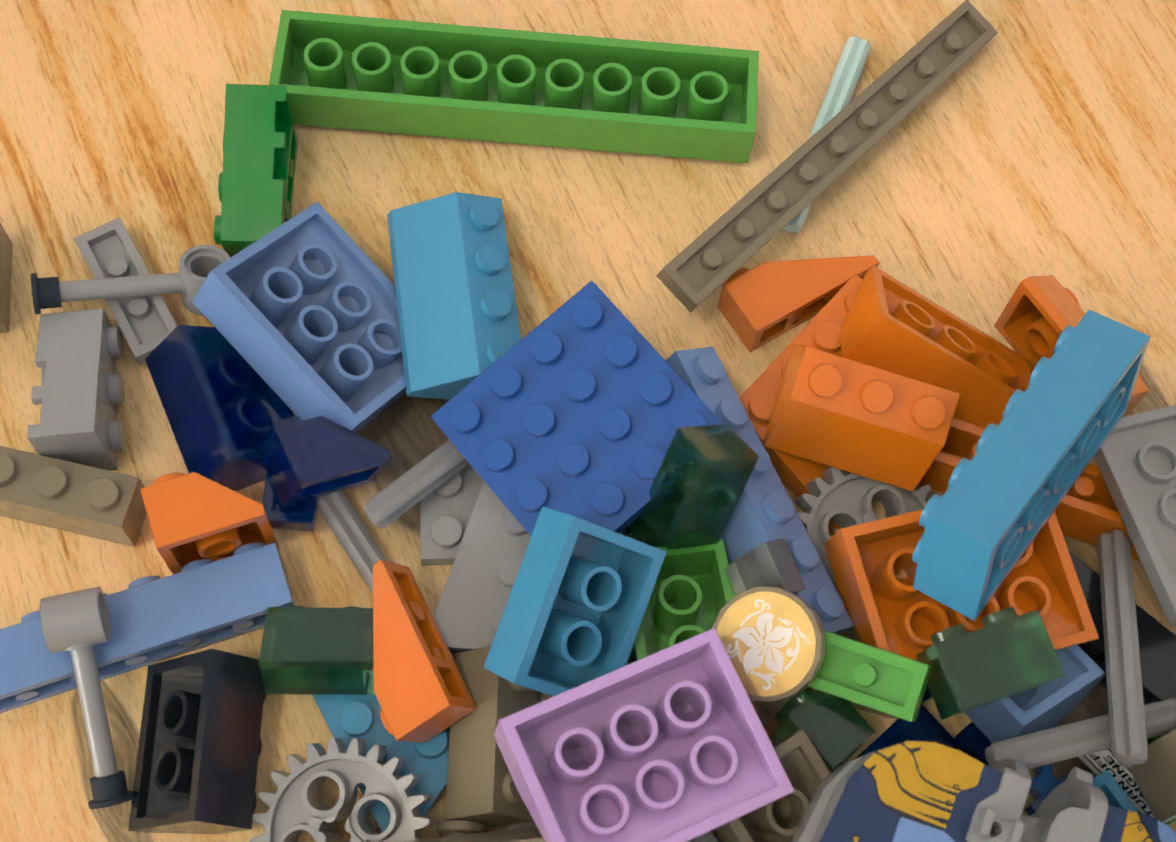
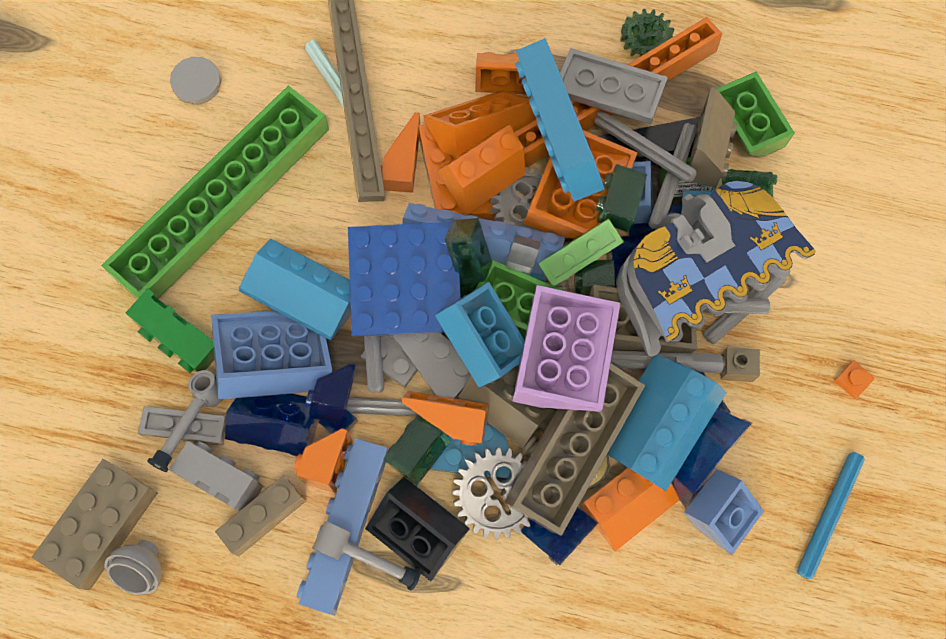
camera: 50 degrees left, 5 degrees up
tile [712,587,826,702] -> none

